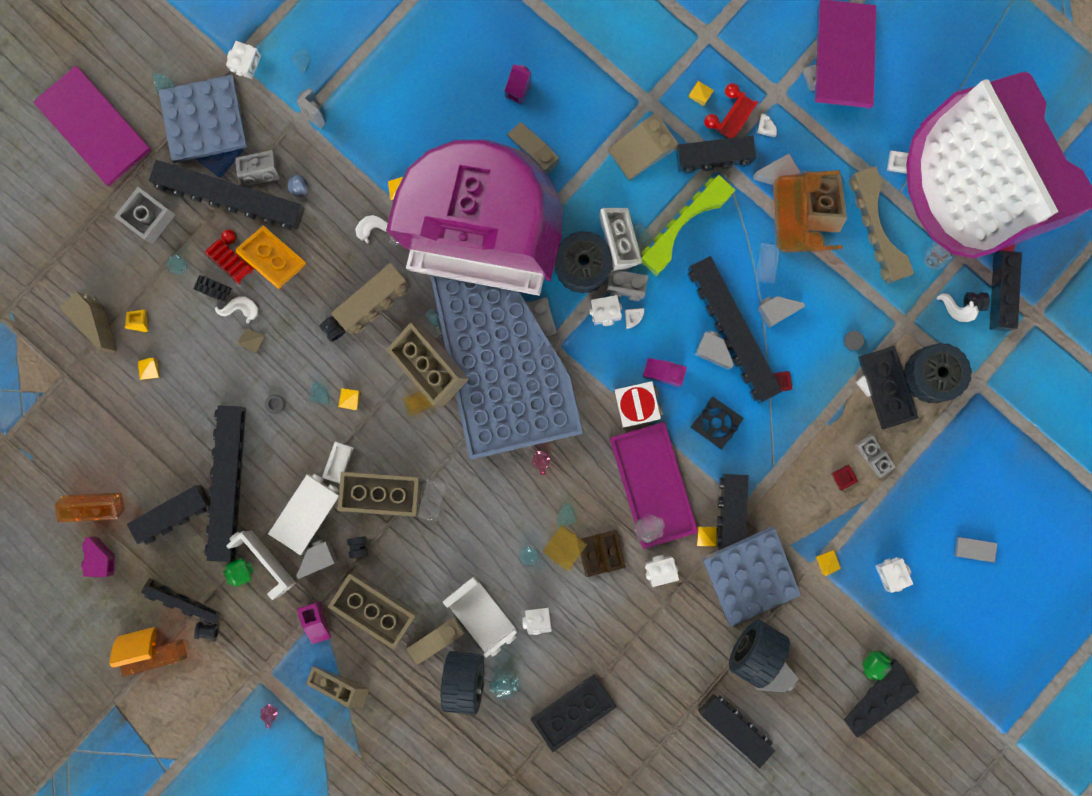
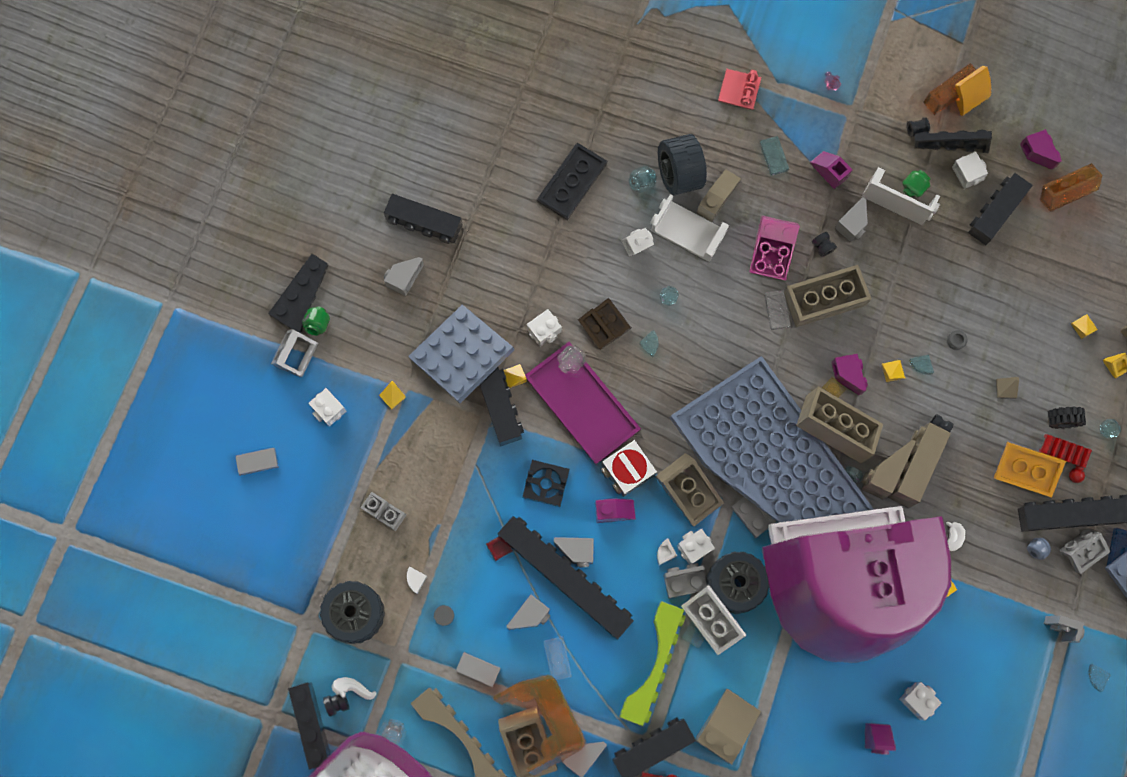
camera: 155 degrees right, 10 degrees down
black brick [204,405,246,562] -> none
white piece [215,296,258,324] -> none
white panel [268,474,339,555] -> none
dark tan slope [306,666,369,708] -> none
white tile [322,441,354,484] -> none
dark tan brick [328,571,418,650] -> none
dark tan slope [507,122,559,174] -> none
clear pink piece [532,451,550,475] -> none
clear yellow piece [543,525,587,571] -> none
black wheel [729,620,790,688] -> none
dark red tile [831,465,858,491] -> none
black tile [858,346,919,430] -> none
none -> light grey tile [271,329,319,377]
none -> light grey tile [456,652,501,687]
none -> dark tan slope [655,453,724,526]
none -> coral hinge [718,69,761,110]
none -> dark pink slope [749,216,800,281]
none -> clear light blue tile [760,136,789,176]
none -> magenta slope [831,354,868,395]
none -> dark tan slope [861,440,916,500]
none -> white head [900,682,942,720]
none -> white head [952,152,988,189]

